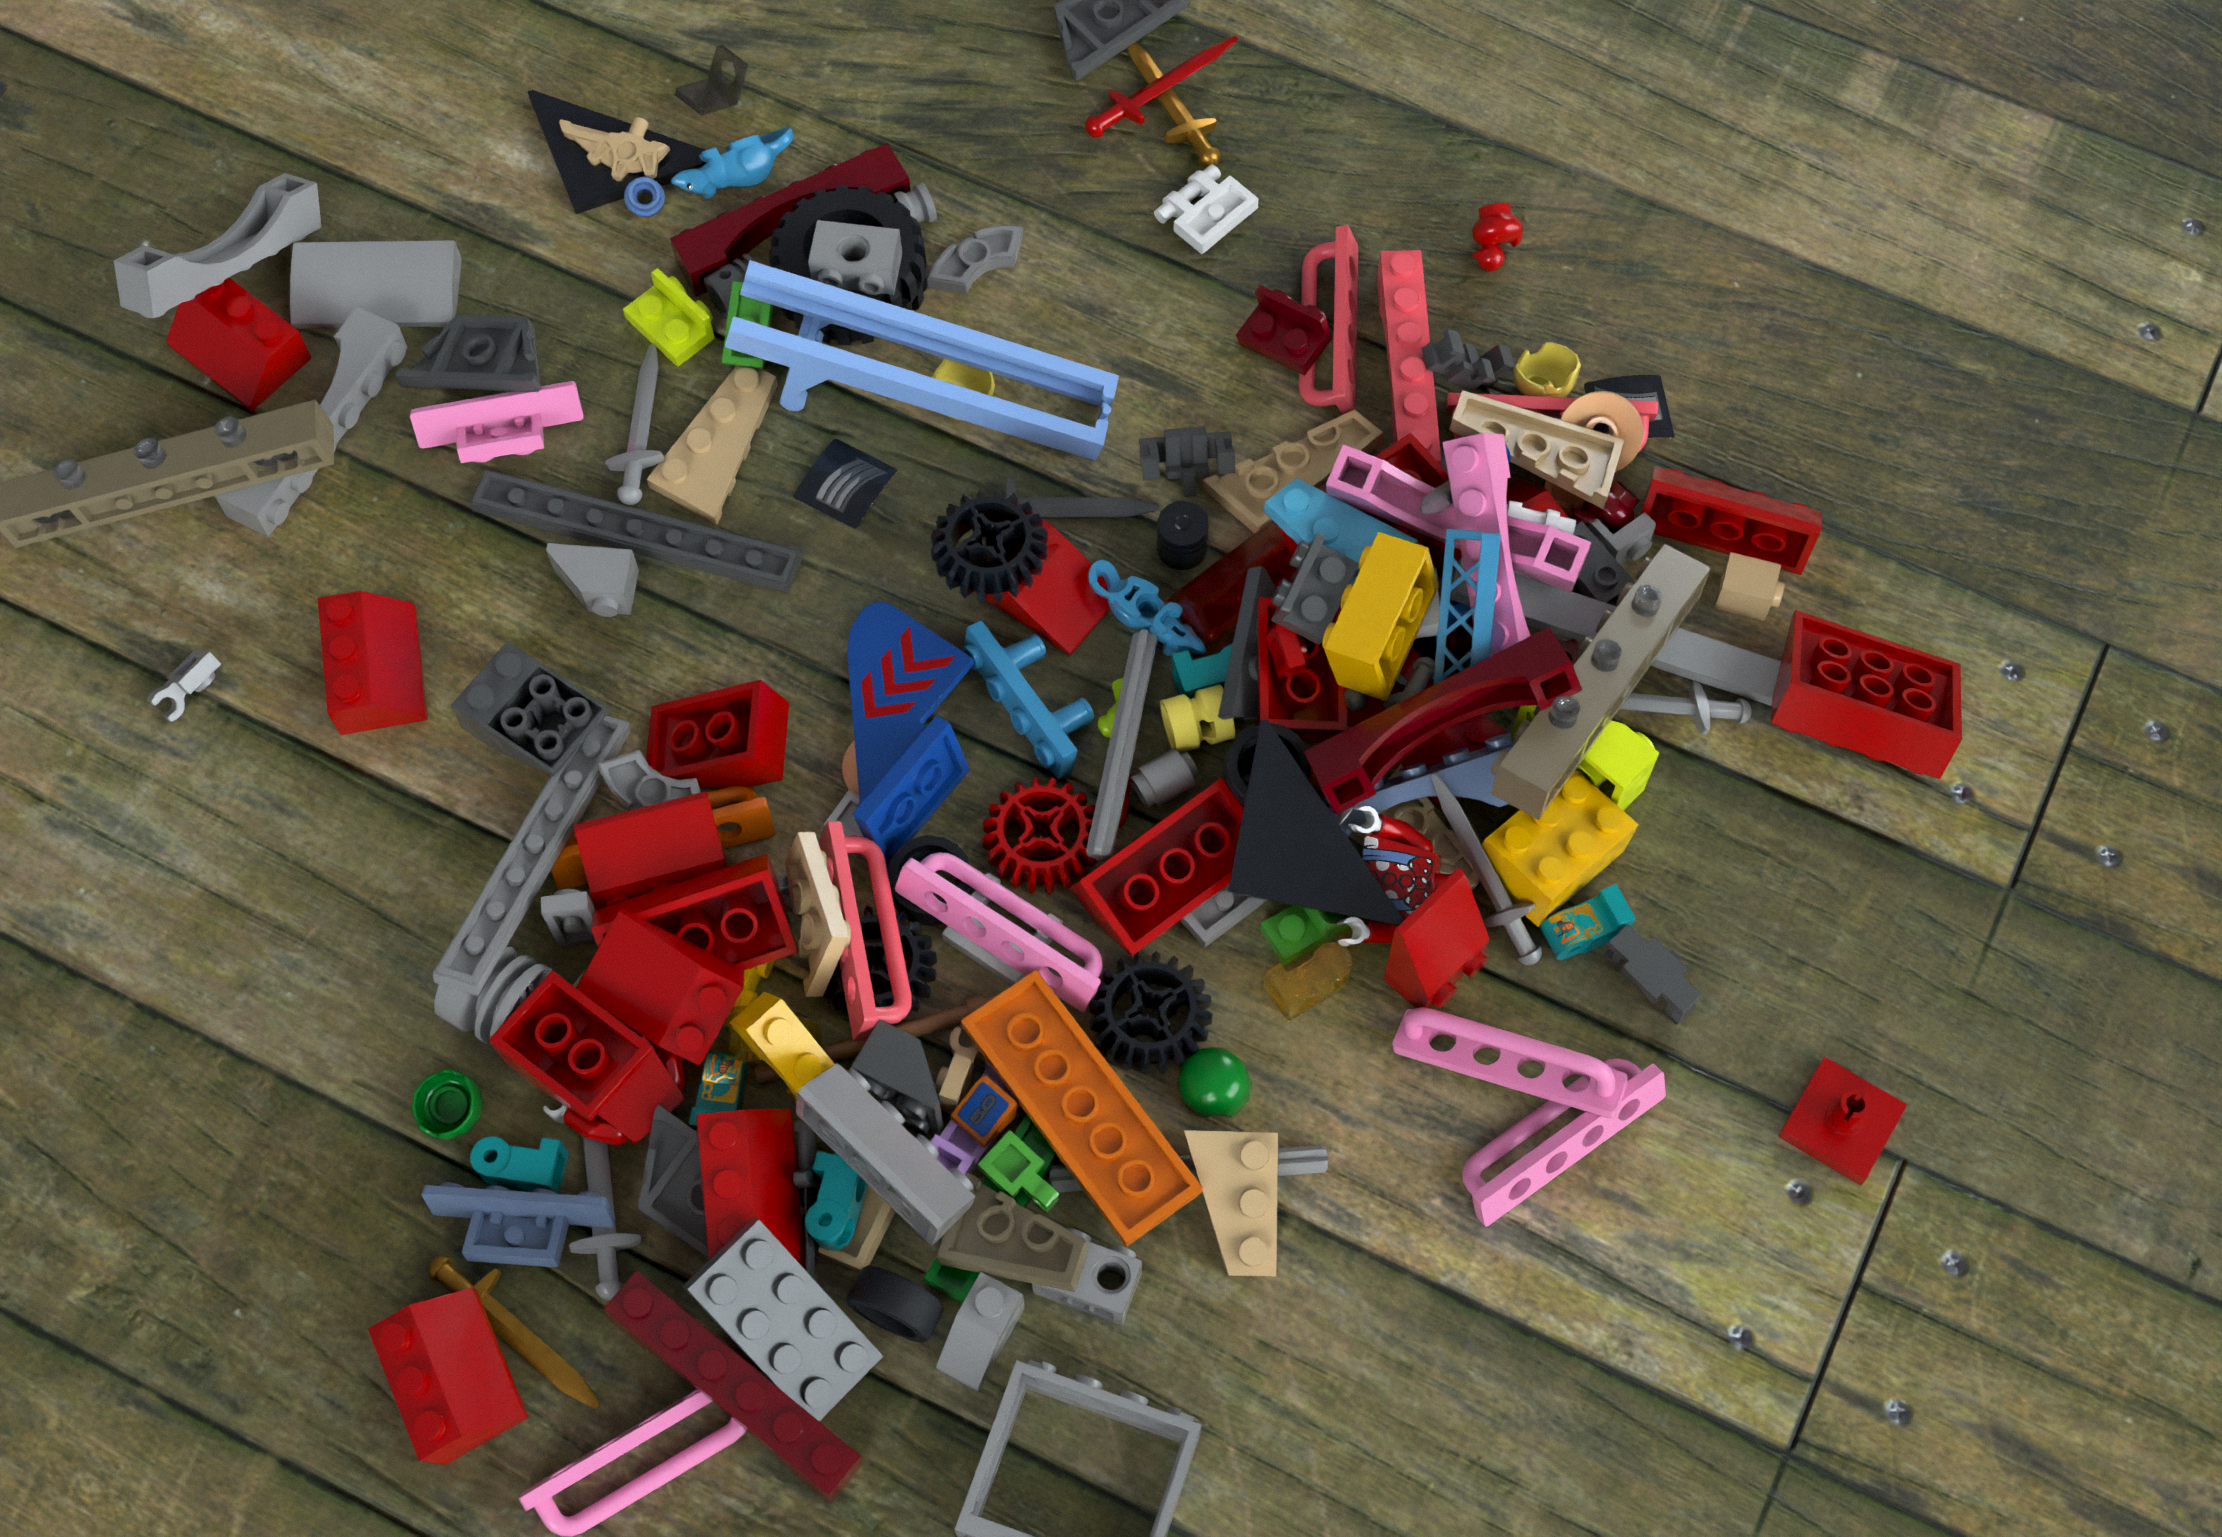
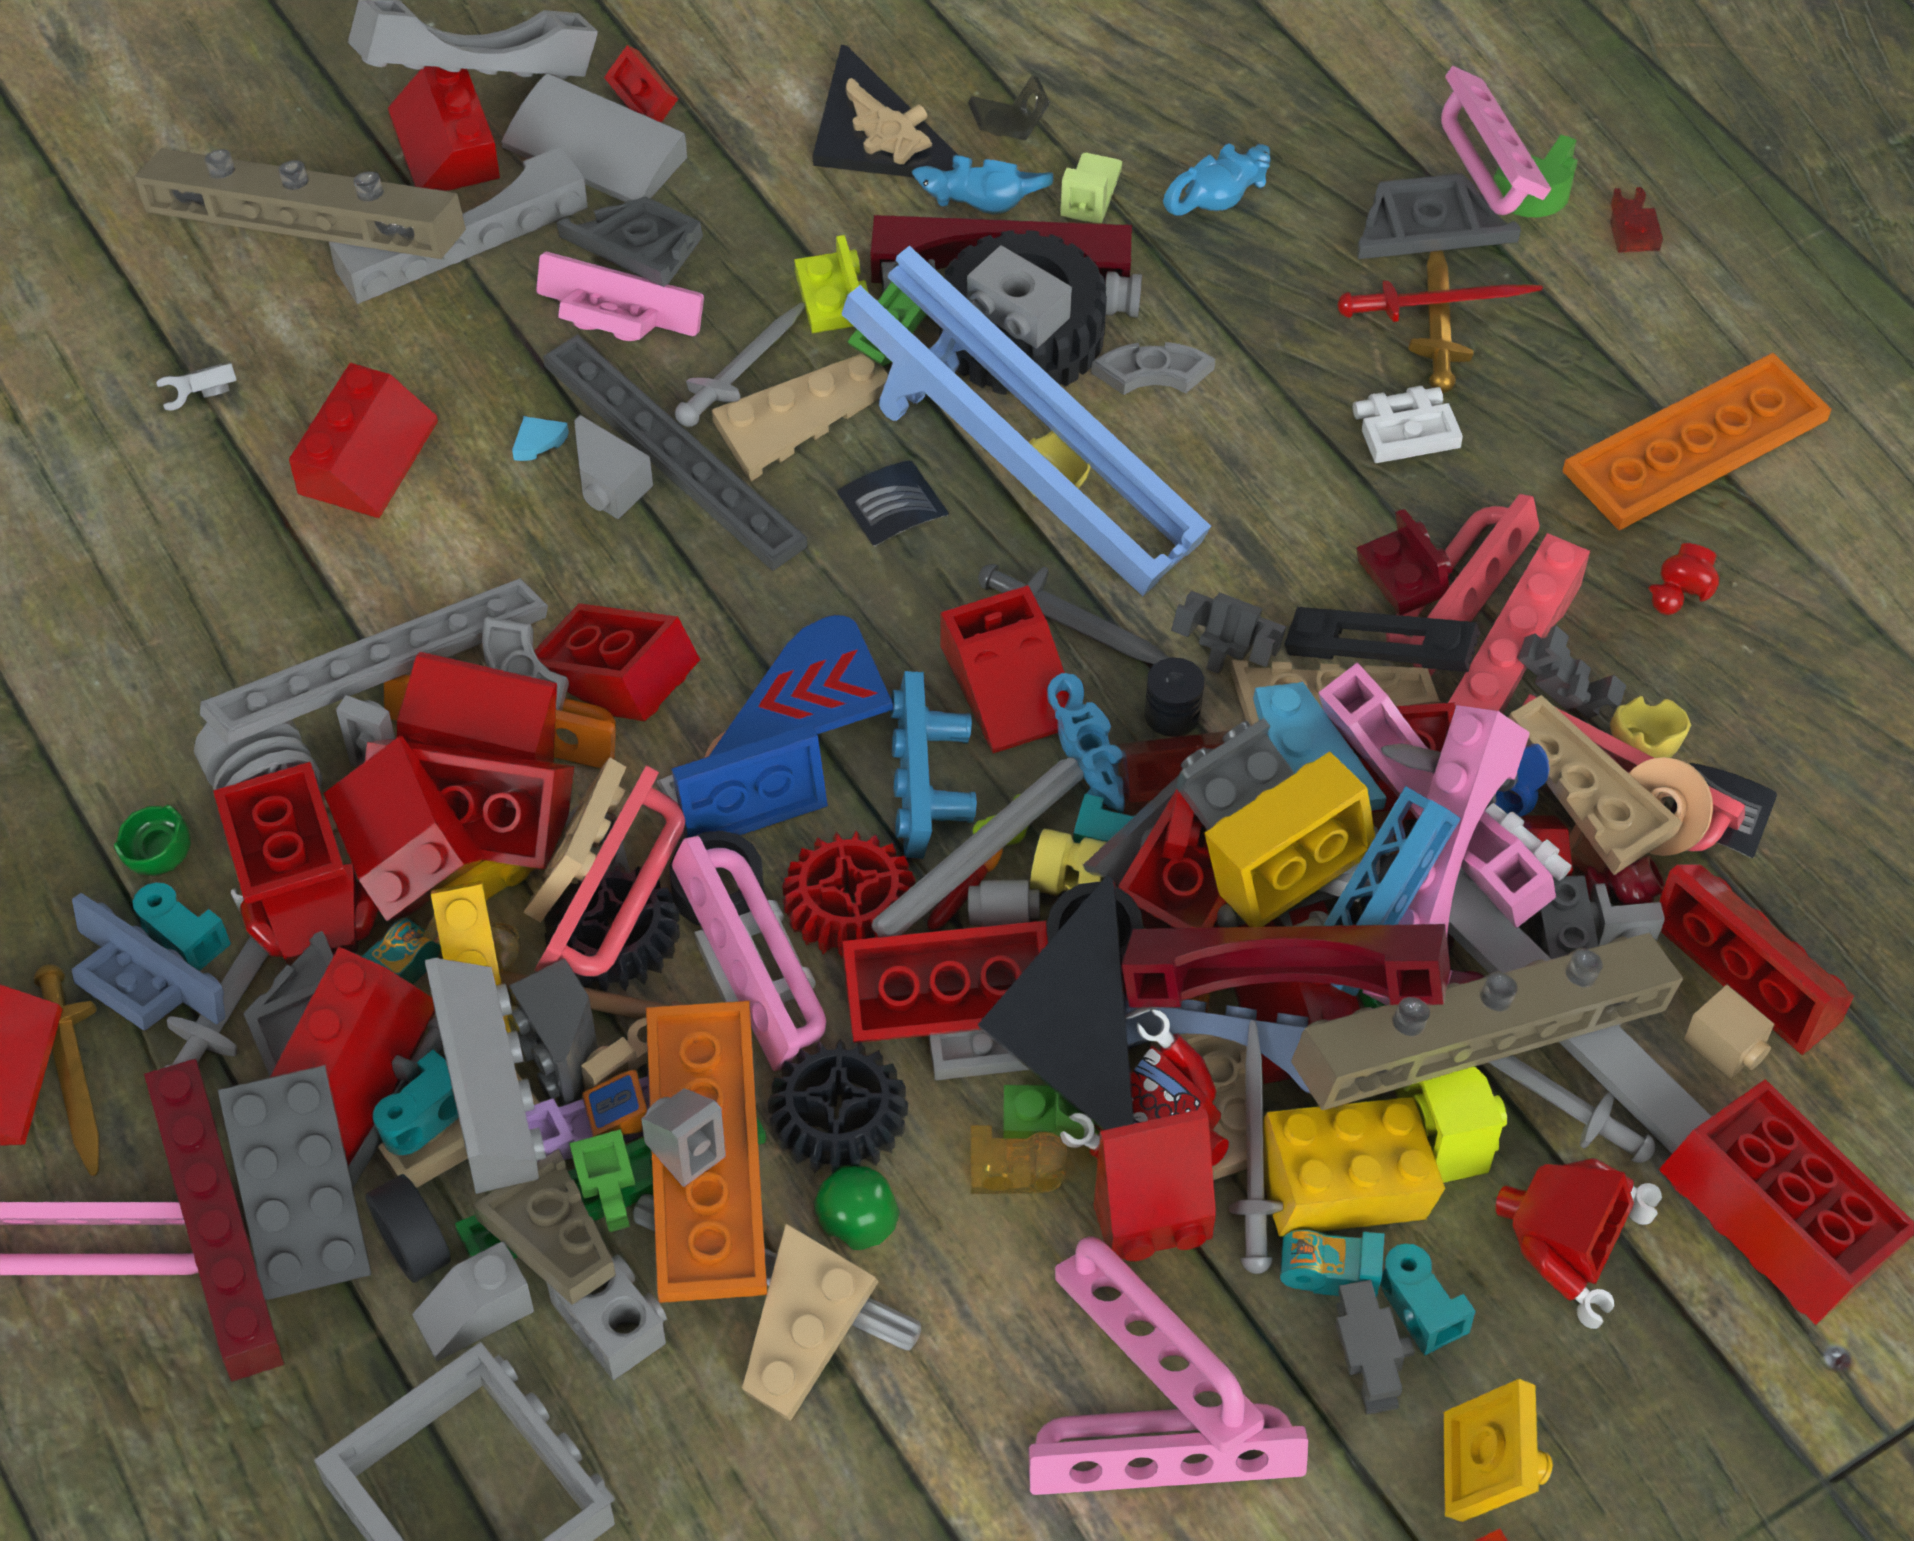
camera: 30 degrees right, 10 degrees down
dark grey slope [451,641,610,776] -> none
medium blue plate [624,177,665,218] -> none
black gear [931,488,1048,603] -> none
none -> medium azure tile [512,416,569,461]
none -> red plate [604,45,679,122]
none -> light grey slope [641,1088,726,1187]
none -> yellowish green bracket [1060,153,1122,224]
none -> dark azure animal [1163,143,1270,216]
none -> black container [1284,607,1480,672]
none -> teal leg [1381,1243,1475,1356]
none -> yellow tile [1444,1379,1553,1522]
none -> red torso [1495,1158,1662,1329]
none -> orange plate [1562,353,1831,531]

